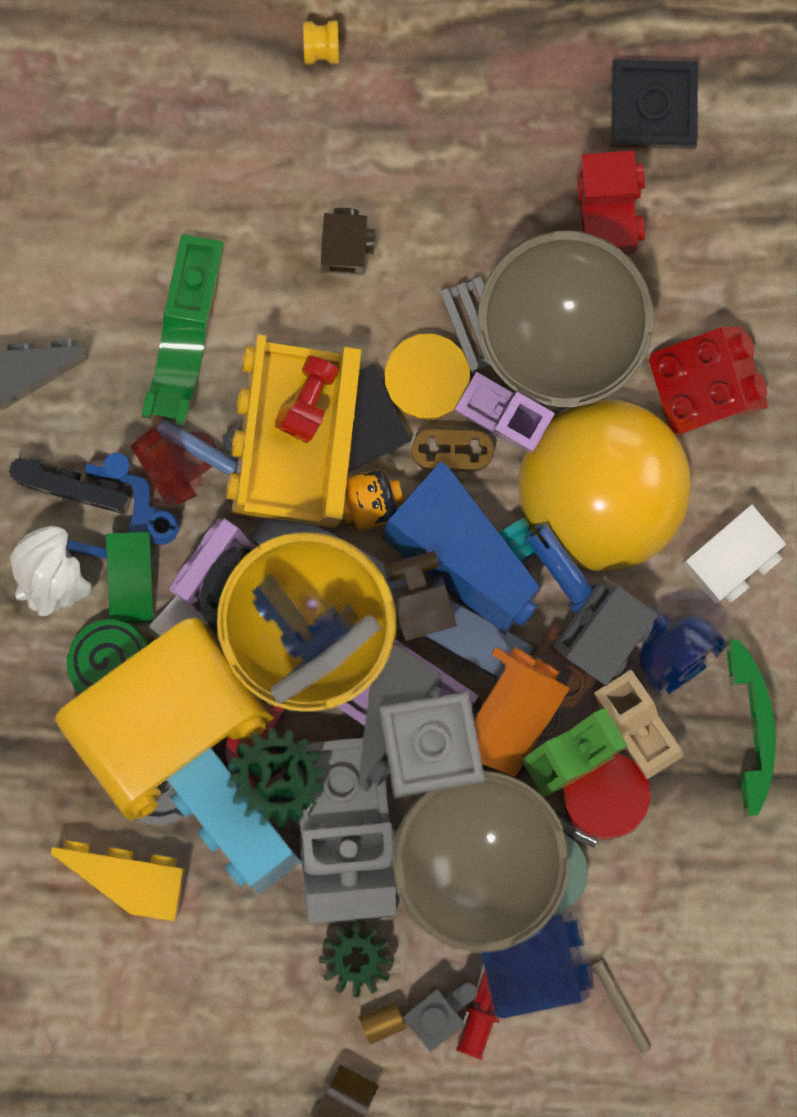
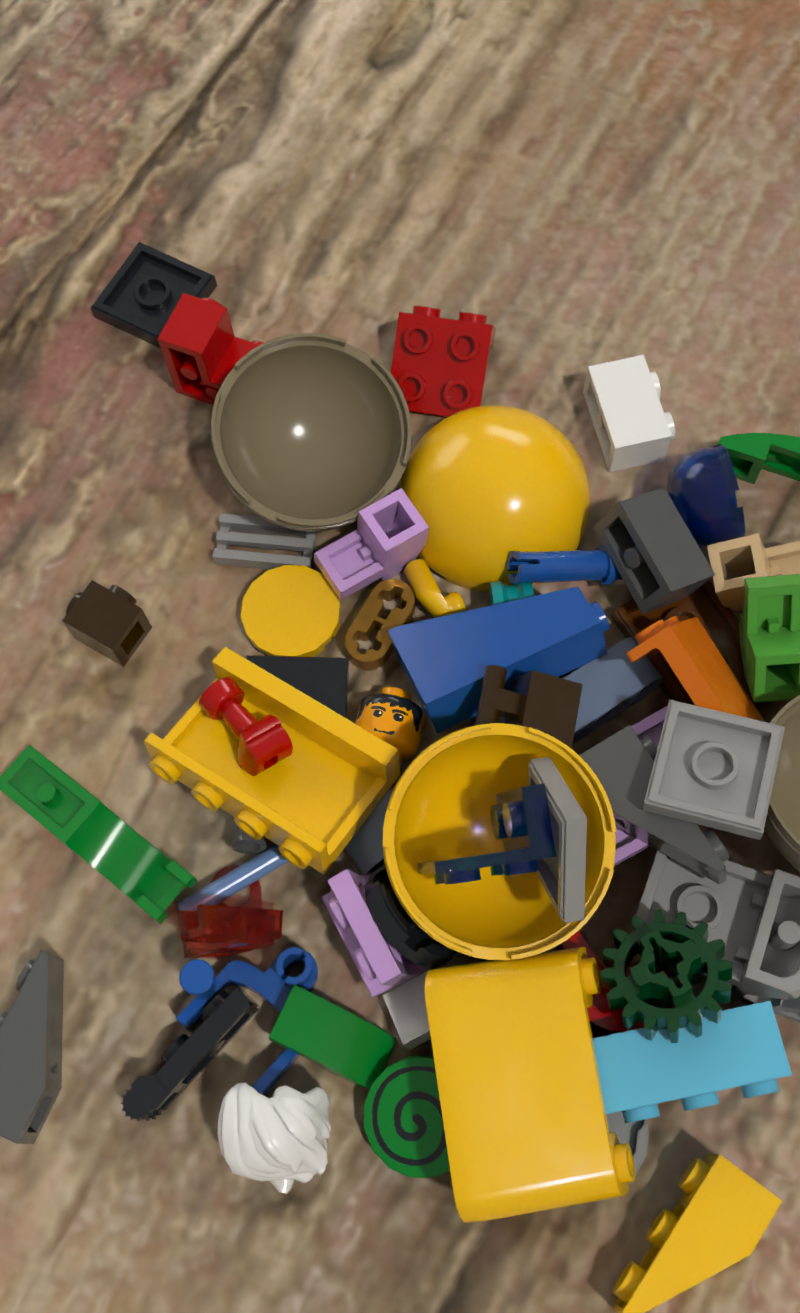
camera: 55 degrees left, 15 degrees down
none -> yellow arm [404,559,466,618]

